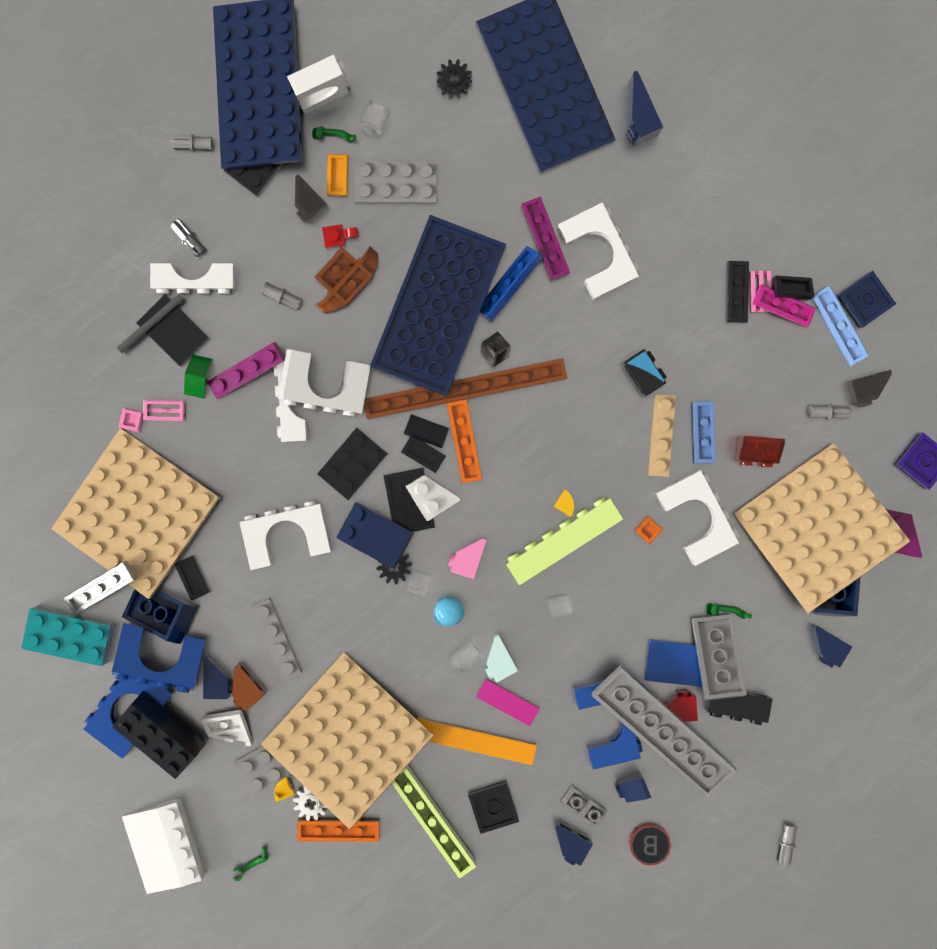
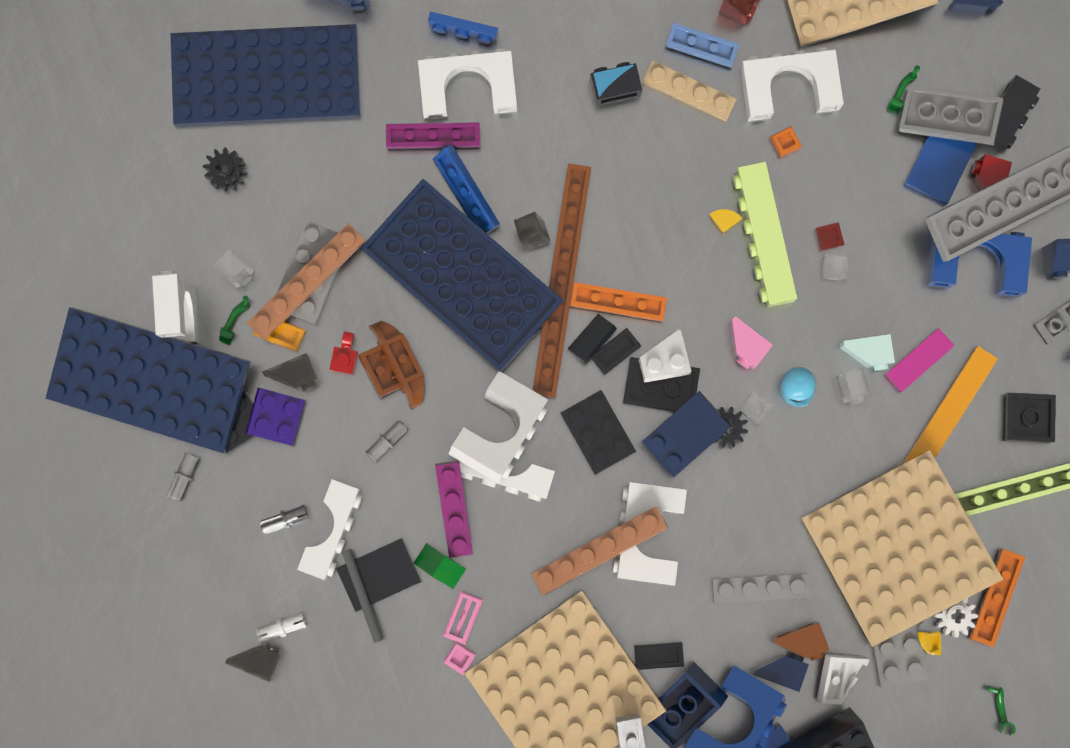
camera: 70 degrees left, 5 degrees down
none -> clear smoke slope [225,642,285,682]
none -> dark purple plate [245,388,305,446]
none -> nougat plate [247,223,366,341]
none -> white pin [256,612,307,644]
none -> blue plate [428,11,499,44]
none -> nougat plate [532,506,669,595]
none -> clear red tile [815,222,845,251]

